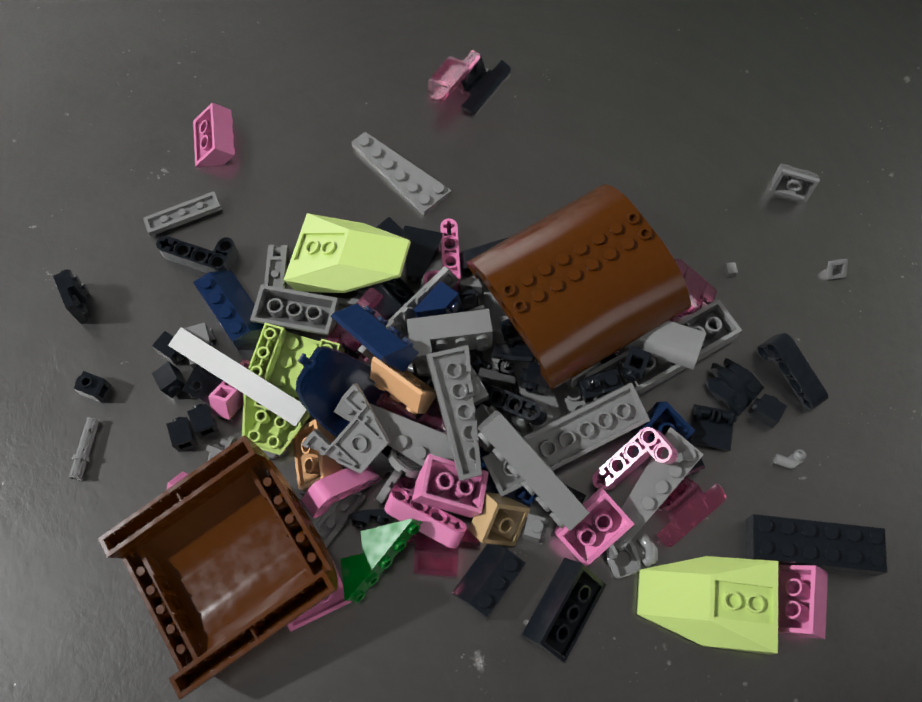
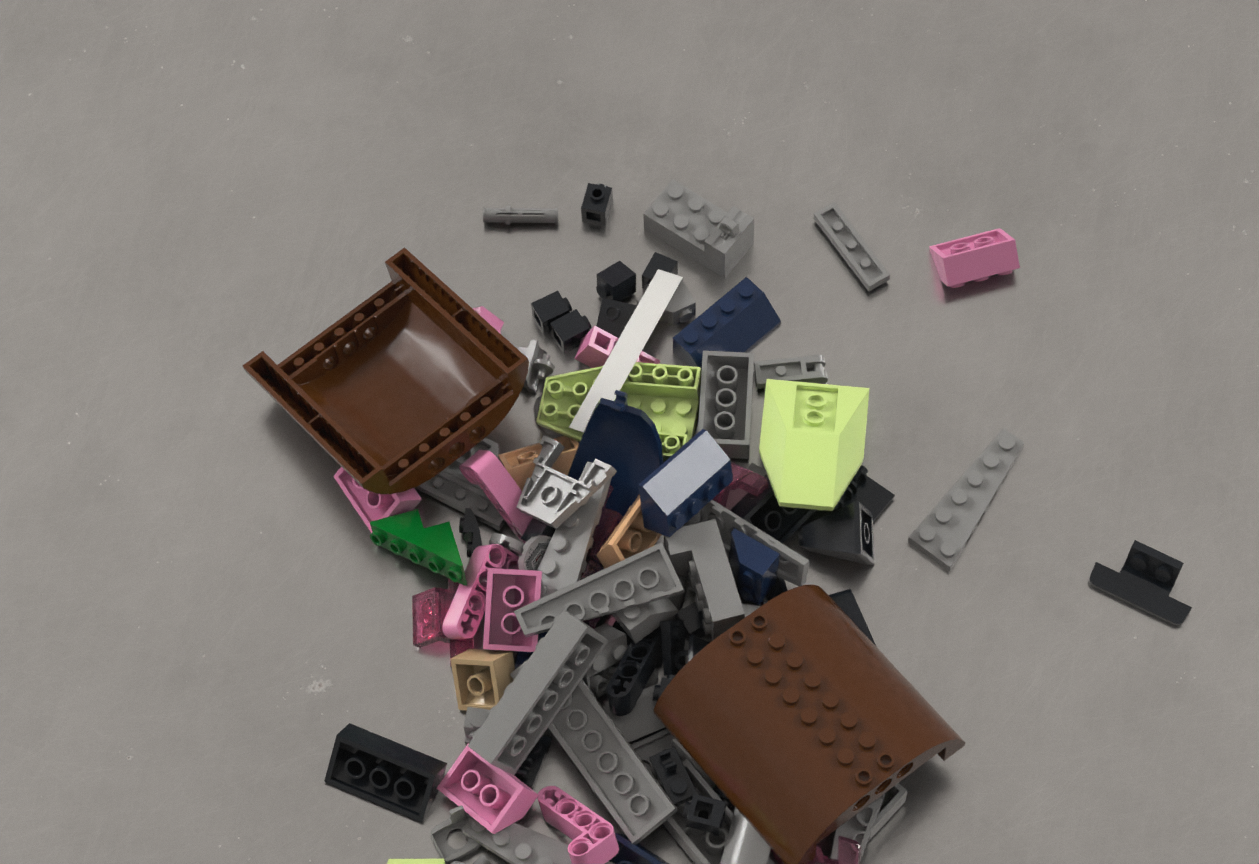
camera: 85 degrees right, 5 degrees down
black plate [53,269,89,324] -> none
black beam [156,236,238,273] -> none
bright pink beam [424,218,461,292] -> none
clear pink plate [428,50,480,102] -> none
black slope [451,544,526,620] -> none
none -> light grey hinge [643,179,754,279]

